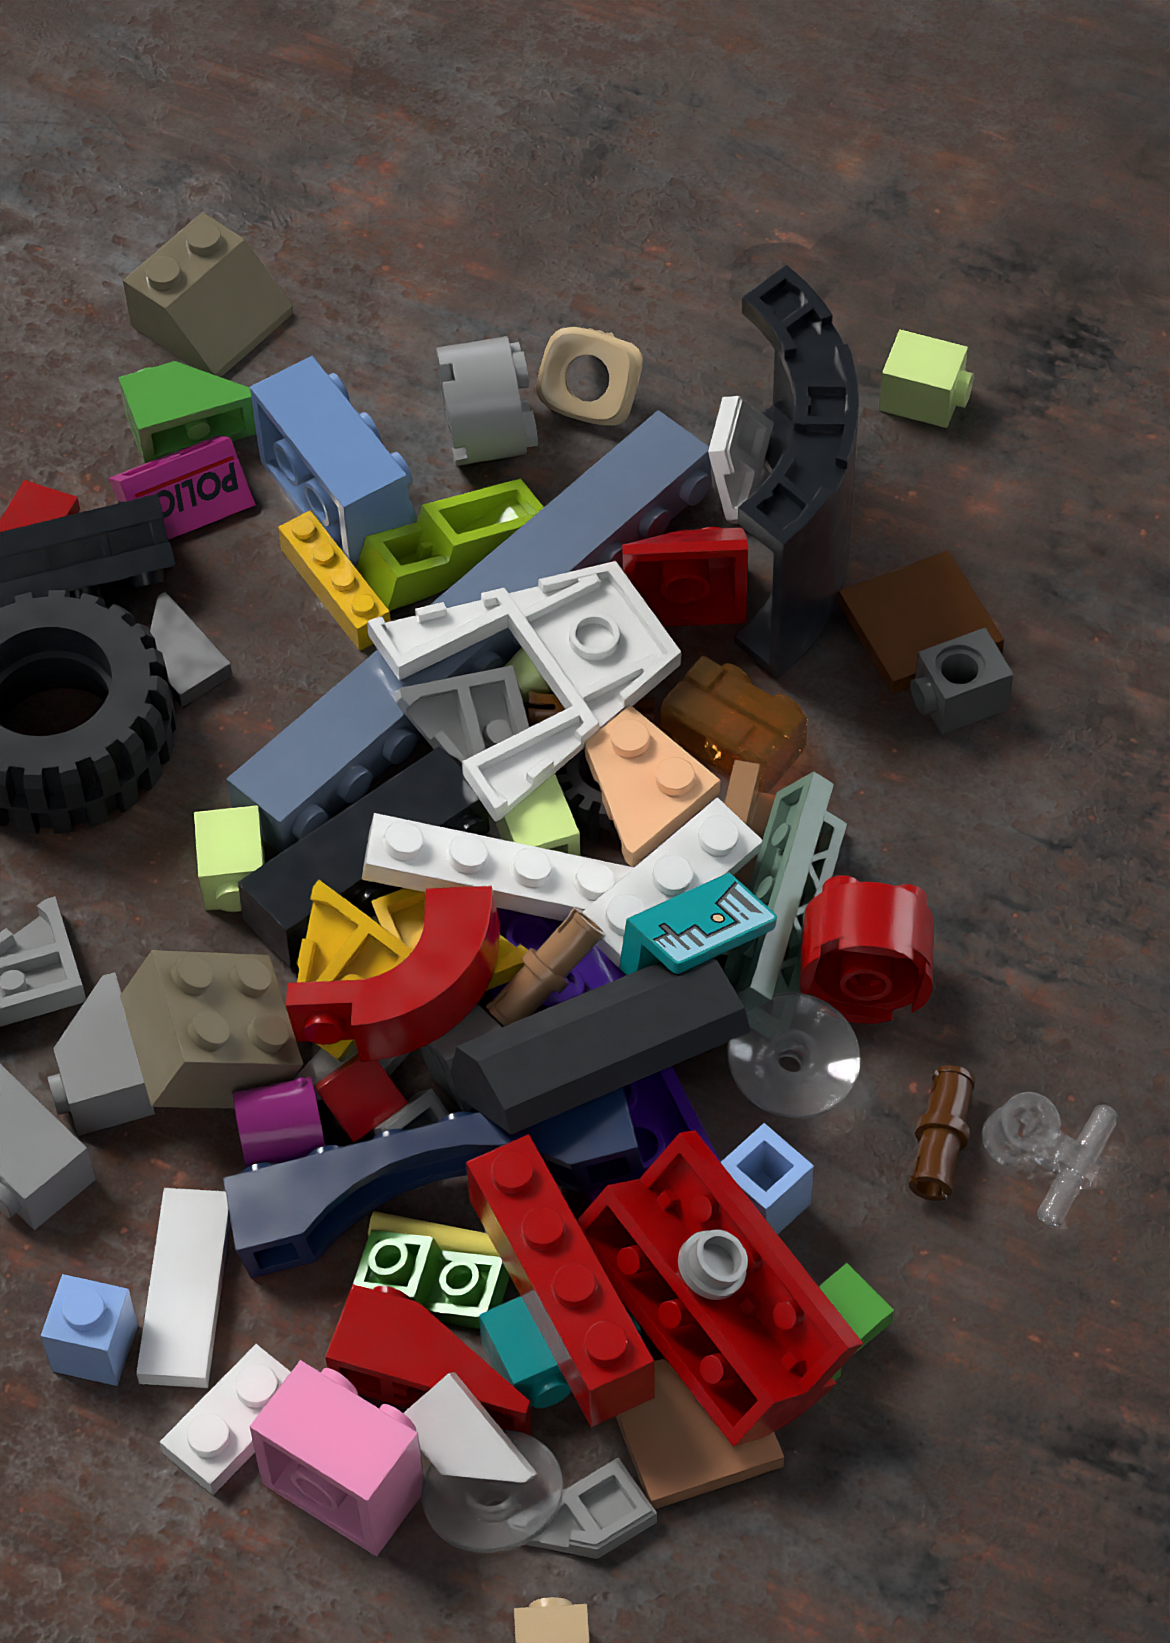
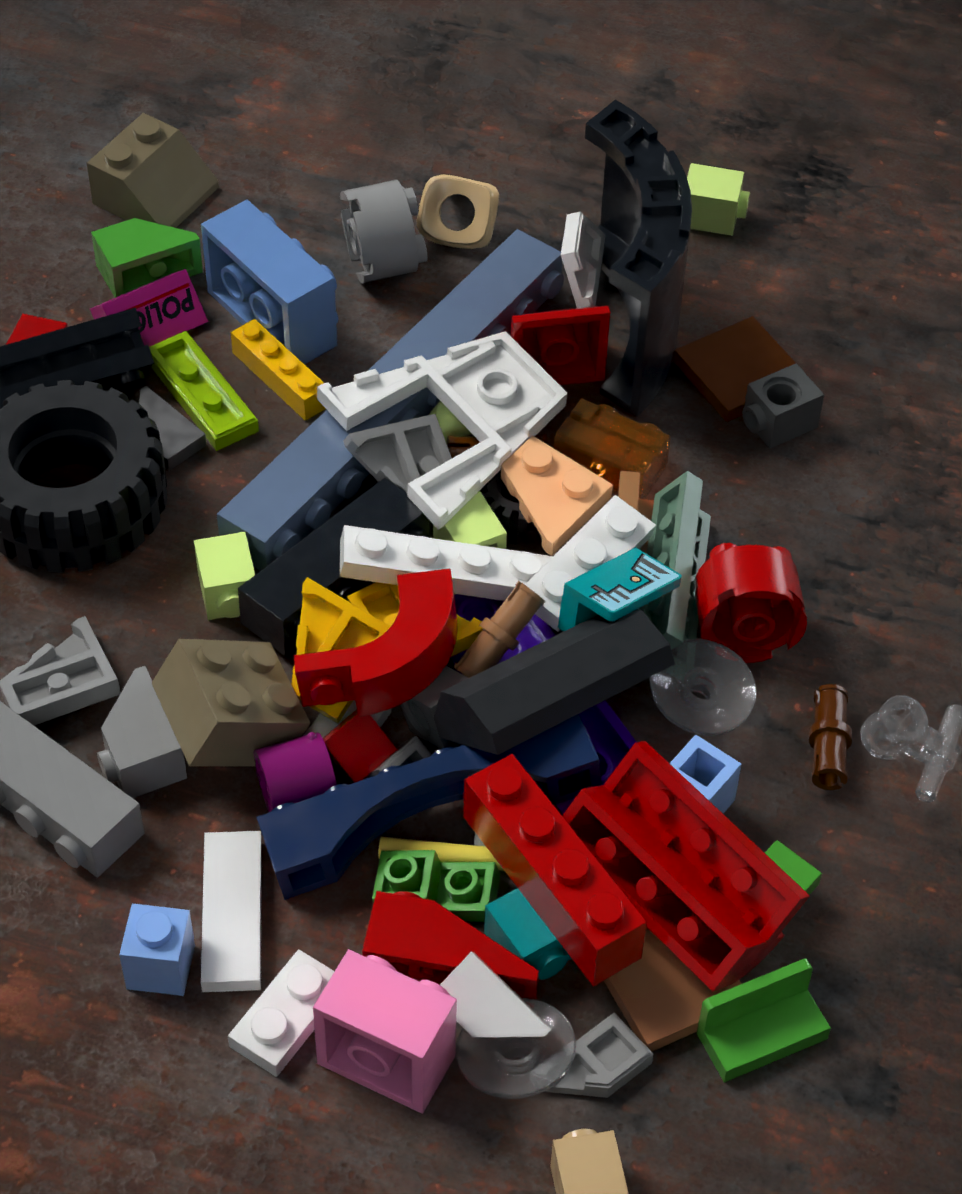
camera: 10 degrees left, 5 degrees down
lime slope [356,478,544,611] -> none
light grey plate [678,1230,748,1300] -> none
none -> lime tile [149,331,259,451]
none -> bright green panel [696,958,831,1082]

